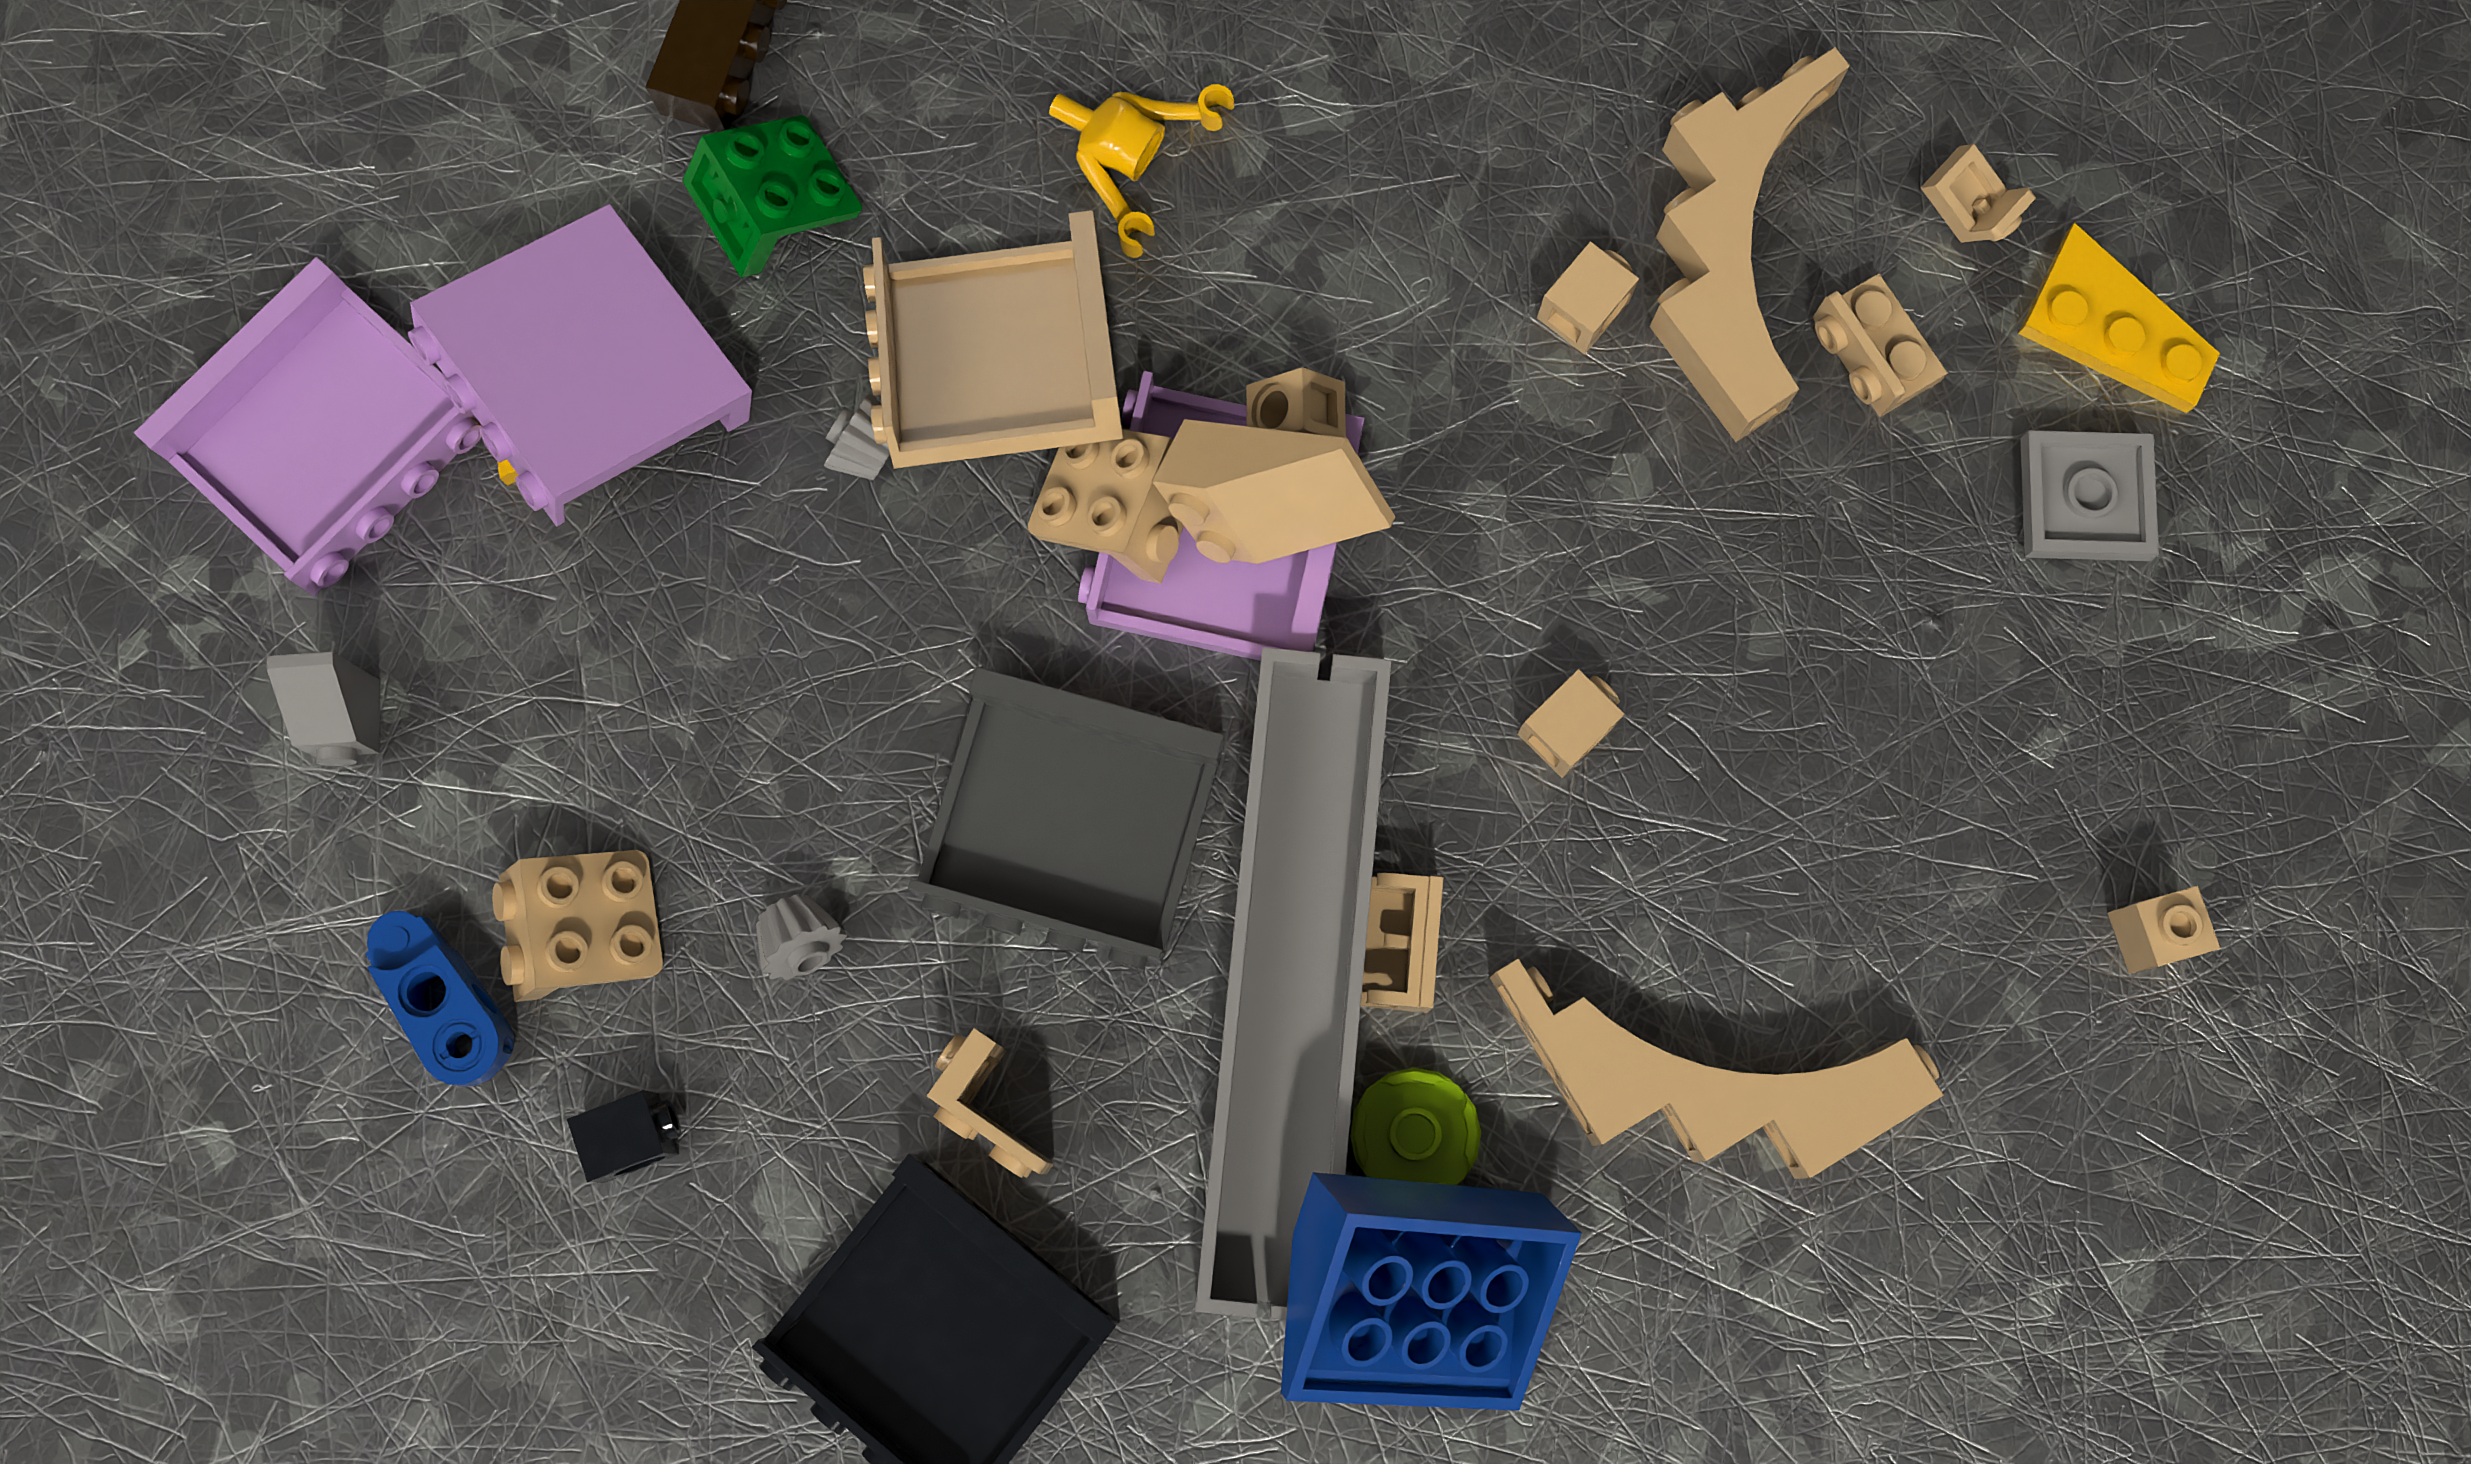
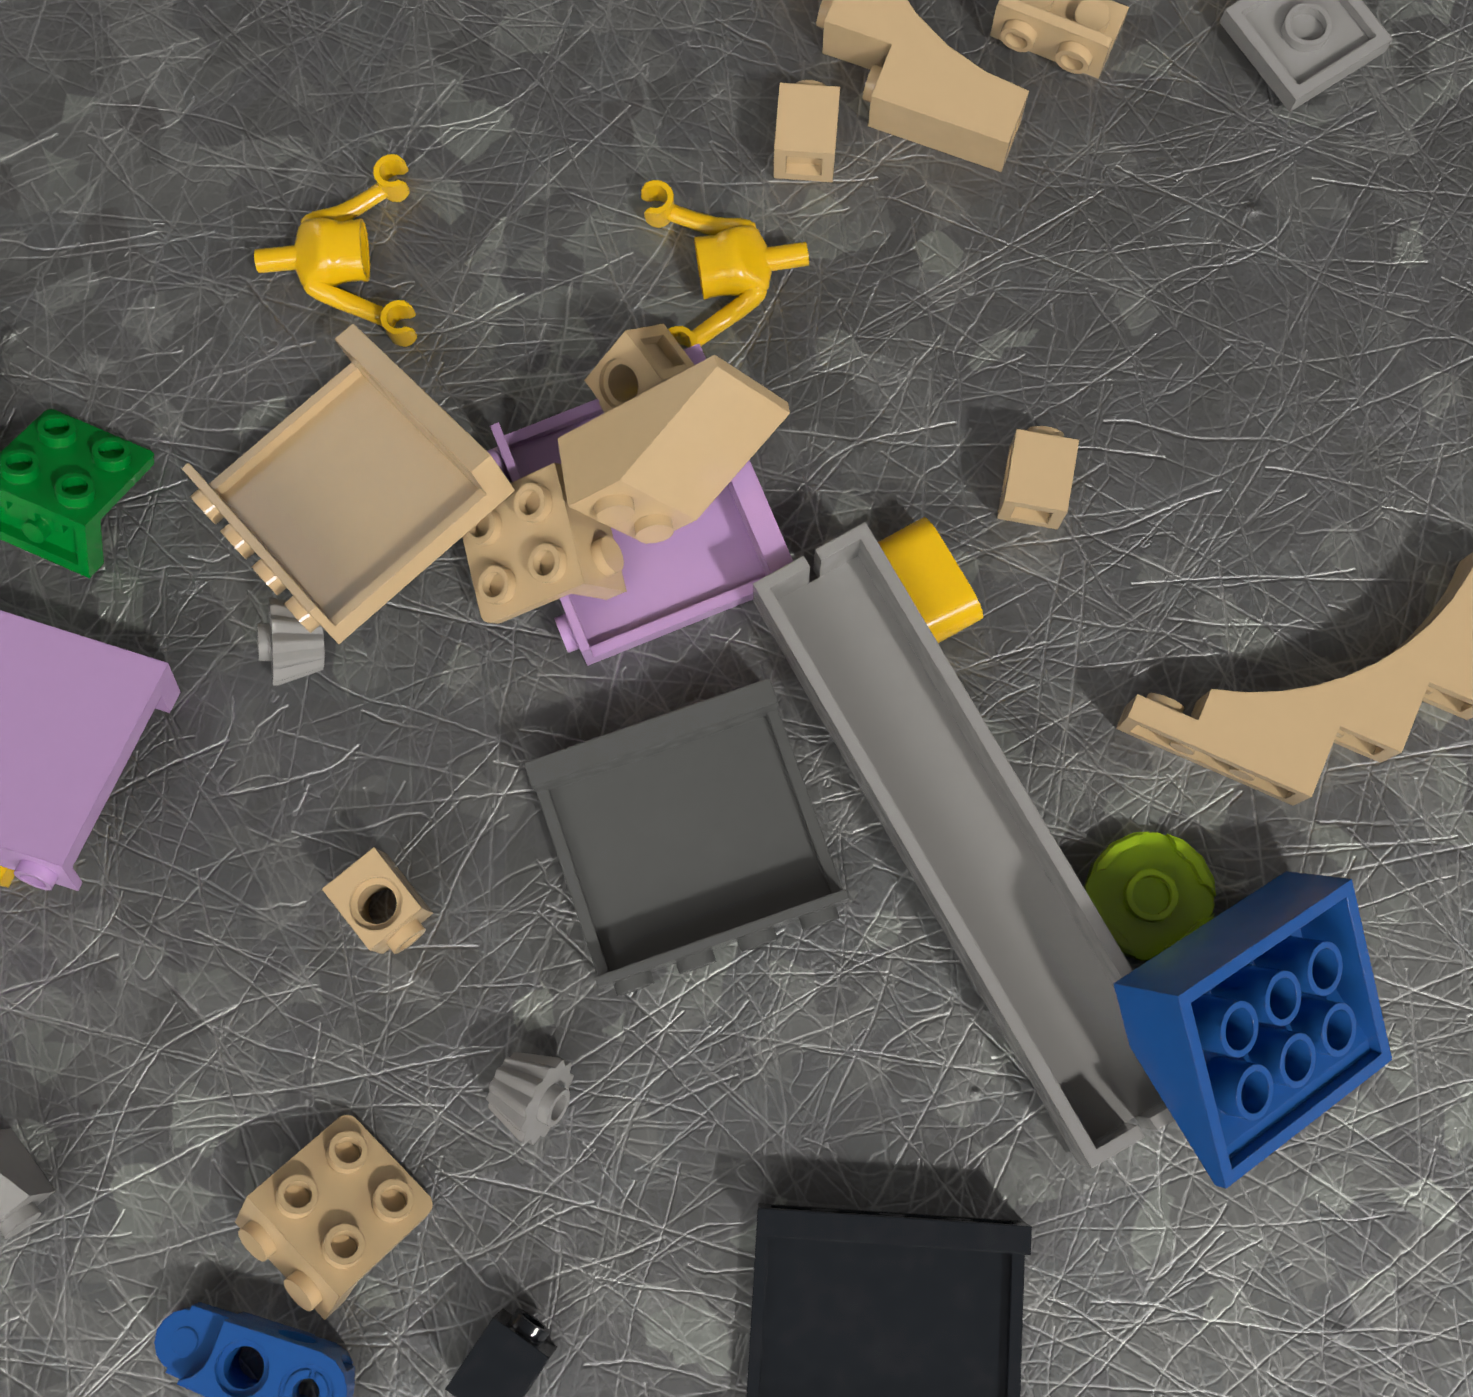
camera: 30 degrees left, 0 degrees up
tan bracket [927,1028,1054,1178] -> none
tan hinge [1360,873,1443,1013] -> none
none -> tan brick [322,847,433,954]
none -> yellow piece [641,180,809,348]
none -> yellow beam [878,517,983,643]

